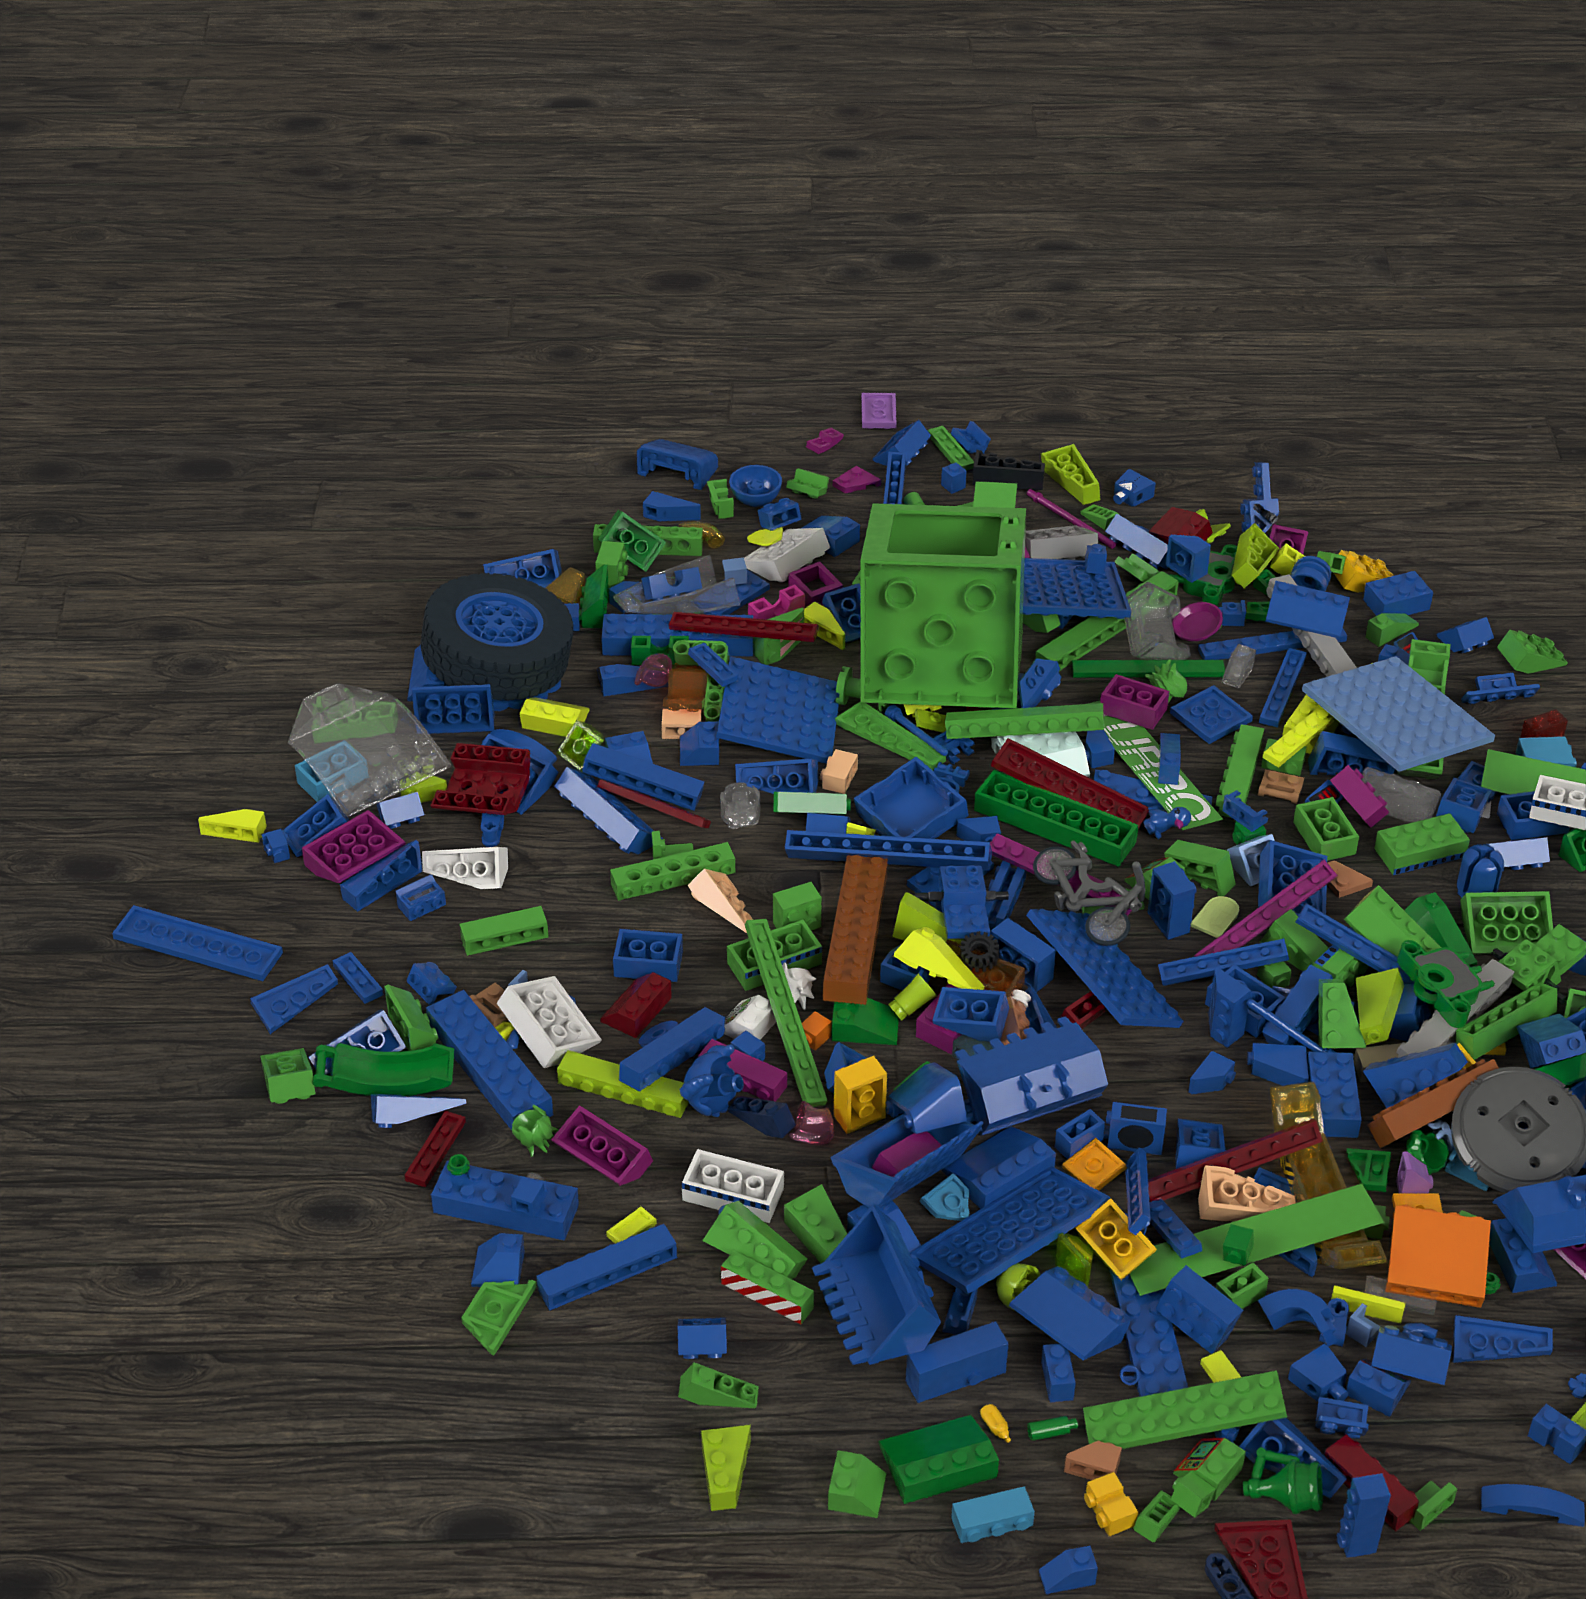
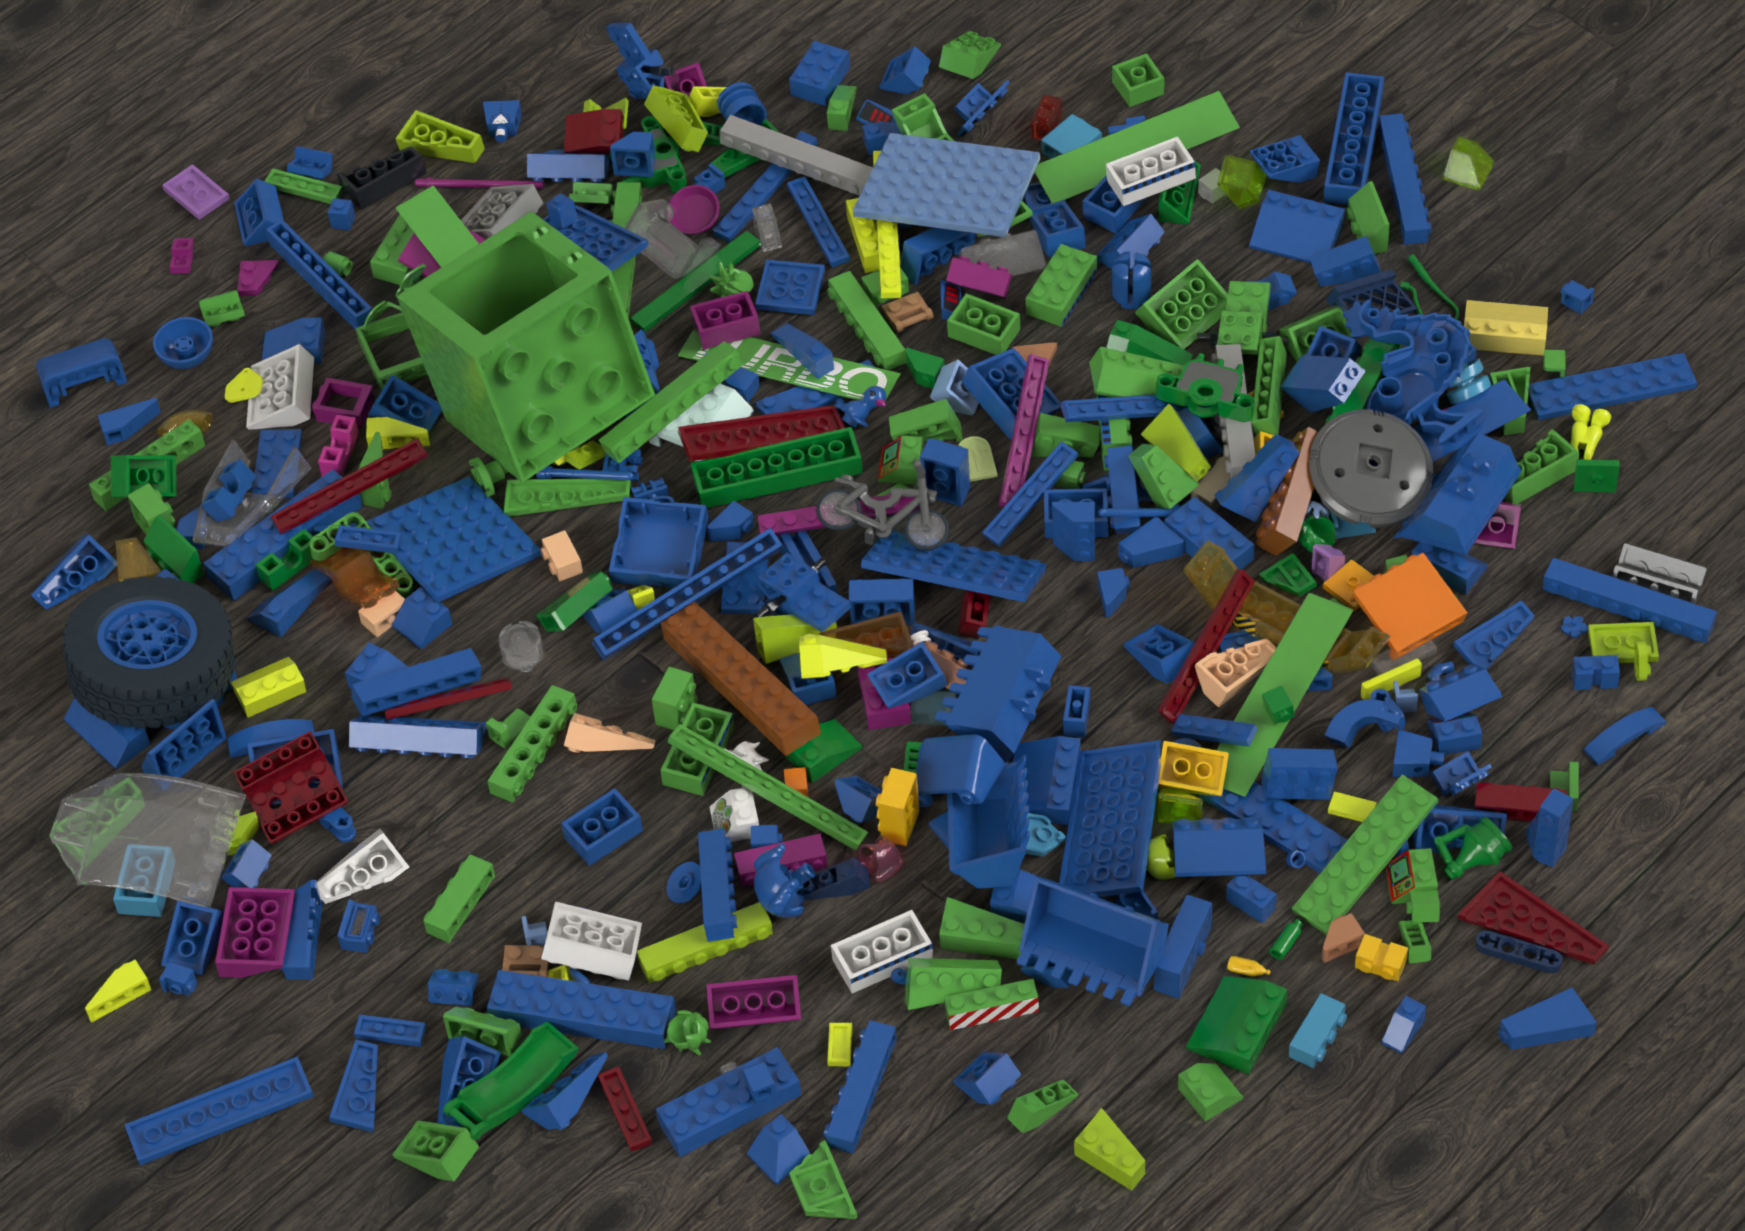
camera: 40 degrees left, 10 degrees up
green plate [447,1154,470,1176] -> none
clear neon green slope [557,720,604,772] -> none
dark red slope [600,972,672,1038] -> none
clear pink piece [635,653,672,687] -> none
bright green window [707,479,734,519] -> none
medium blue panel [722,558,747,585] -> none
blue wedge [735,759,819,794] -> none
blue brick [758,498,802,531] -> none
magenta brick [872,1131,942,1177] -> none
lime plant [888,974,937,1021] -> none
black tyre [960,931,999,972] -> none
light orange plate [1062,1138,1127,1191] -> none
bright green slope [1081,504,1118,531] -> none
brick [1104,1102,1167,1155] -> none
blue plate [1125,1147,1151,1235] -> none
bright green brick [1216,1263,1269,1309] -> none
blue hinge [1222,790,1268,832] -> none
blue slope [1265,581,1350,639] -> none
bright green brick [1317,551,1346,574] -> none
yellow slope [1334,550,1394,593] -> none

